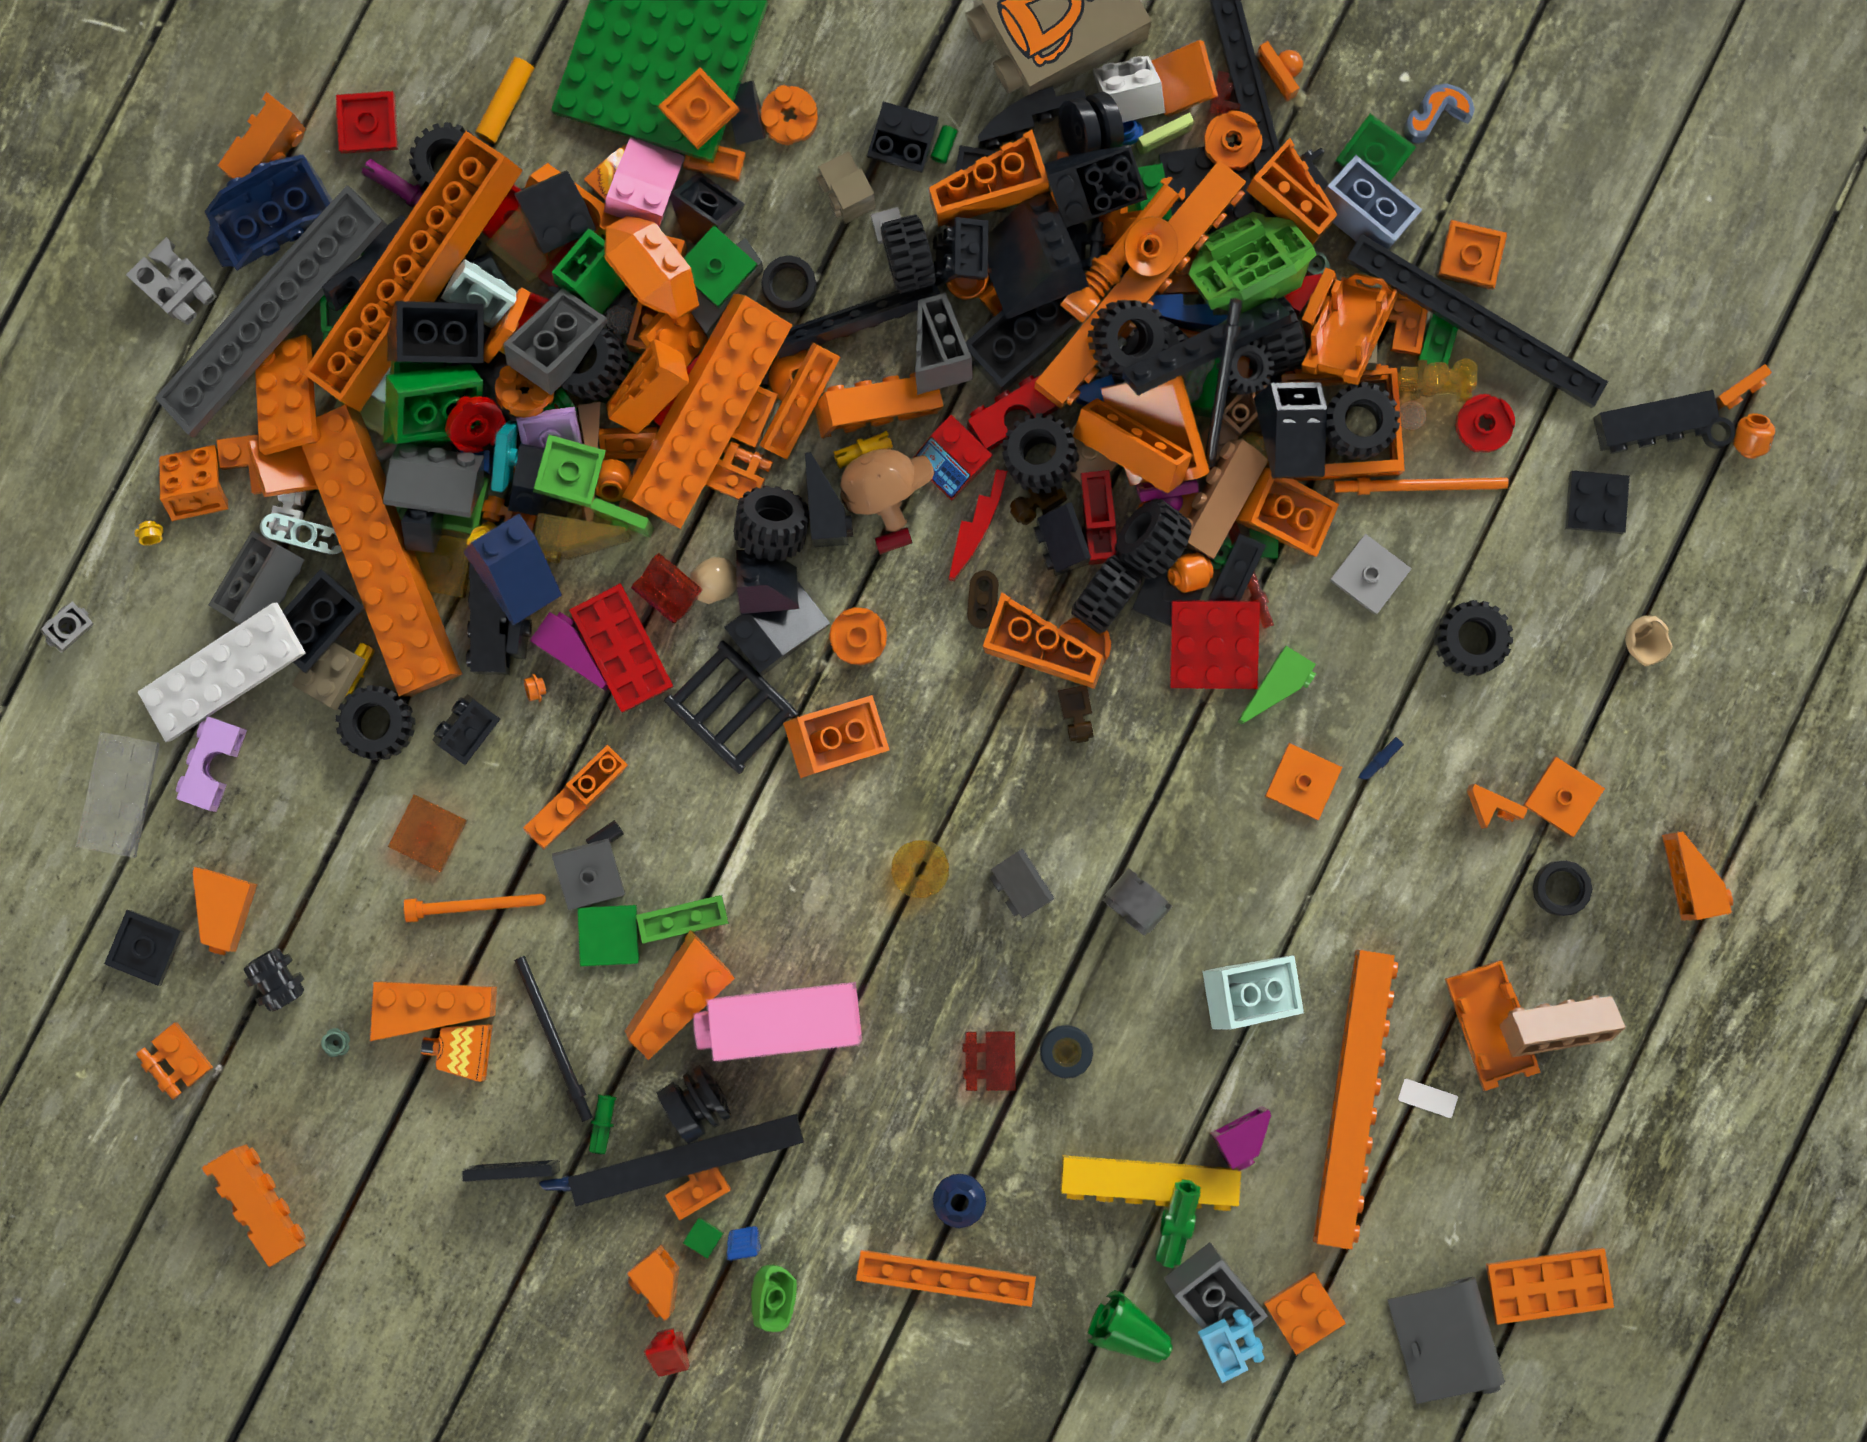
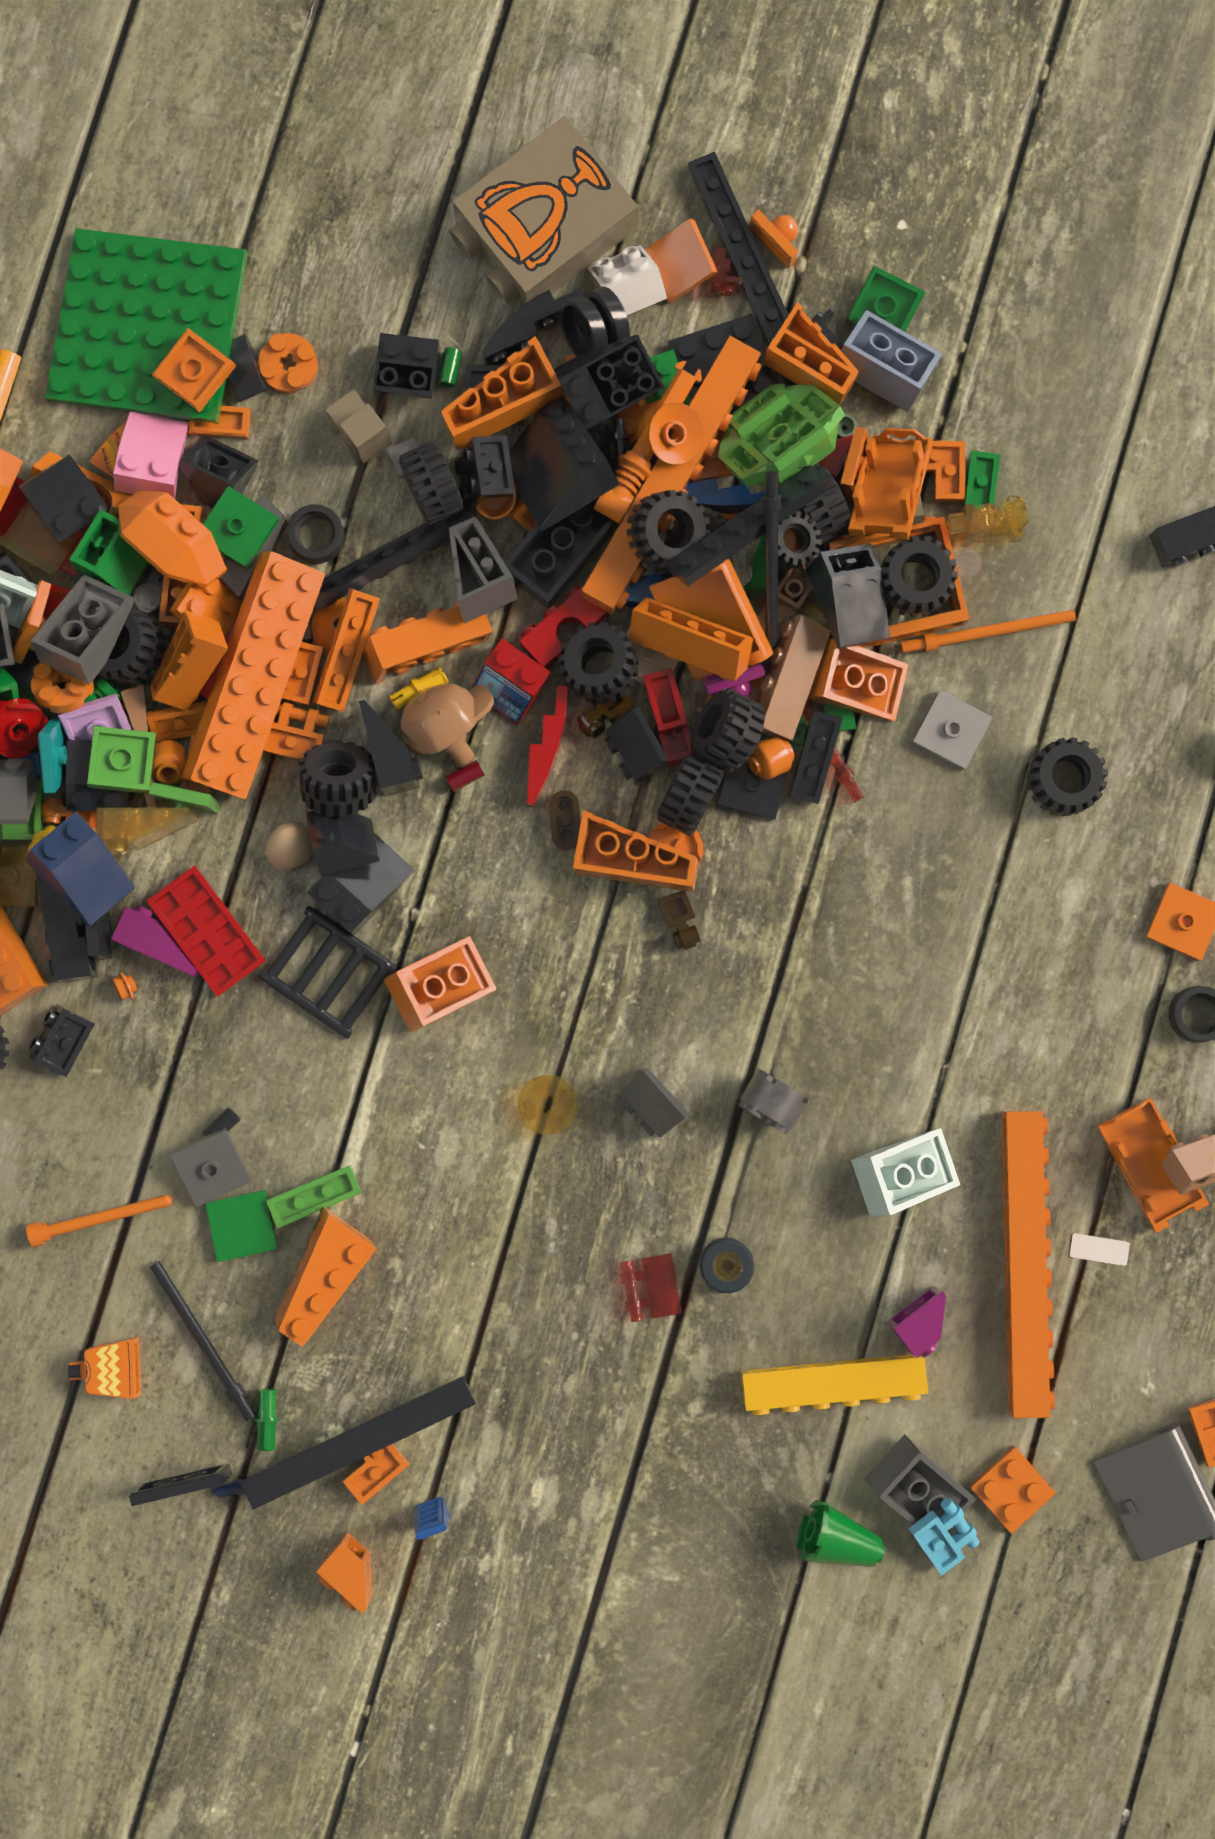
camera: 15 degrees left, 0 degrees up
orange wedge [370,981,497,1041] -> none
clear orange plate [388,794,467,872] -> none
orange slope [523,745,628,850] -> none
clear red bracket [631,553,703,624] -> none
red slope [644,1328,690,1377] -> none
black wheel [656,1065,732,1144] -> none
green tile [683,1217,724,1259] -> none
bright pink brick [694,982,862,1061] -> none
bright green piece [751,1264,797,1332] -> none
orange tile [829,607,887,666] -> none
orange plate [856,1250,1036,1307] -> none
dark blue piece [933,1174,986,1228] -> none
blue plate [1123,120,1143,145] -> none
yellowish green tile [1136,113,1194,154] -> none
green piece [1155,1179,1201,1268] -> none
red plate [1170,600,1260,689] -> none
orange plate [1204,111,1262,171] -> none
bright green slope [1237,646,1316,725] -> none
orange plate [1265,743,1342,821] -> none
black plate [1345,234,1608,408] -> none
dark blue piece [1358,737,1404,779] -> none
sand blue animal [1403,83,1475,143] -> none
orange plate [1437,220,1507,290] -> none
red plate [1456,394,1515,453] -> none
orange slope [1467,784,1528,829] -> none
black plate [1565,470,1630,534] -> none

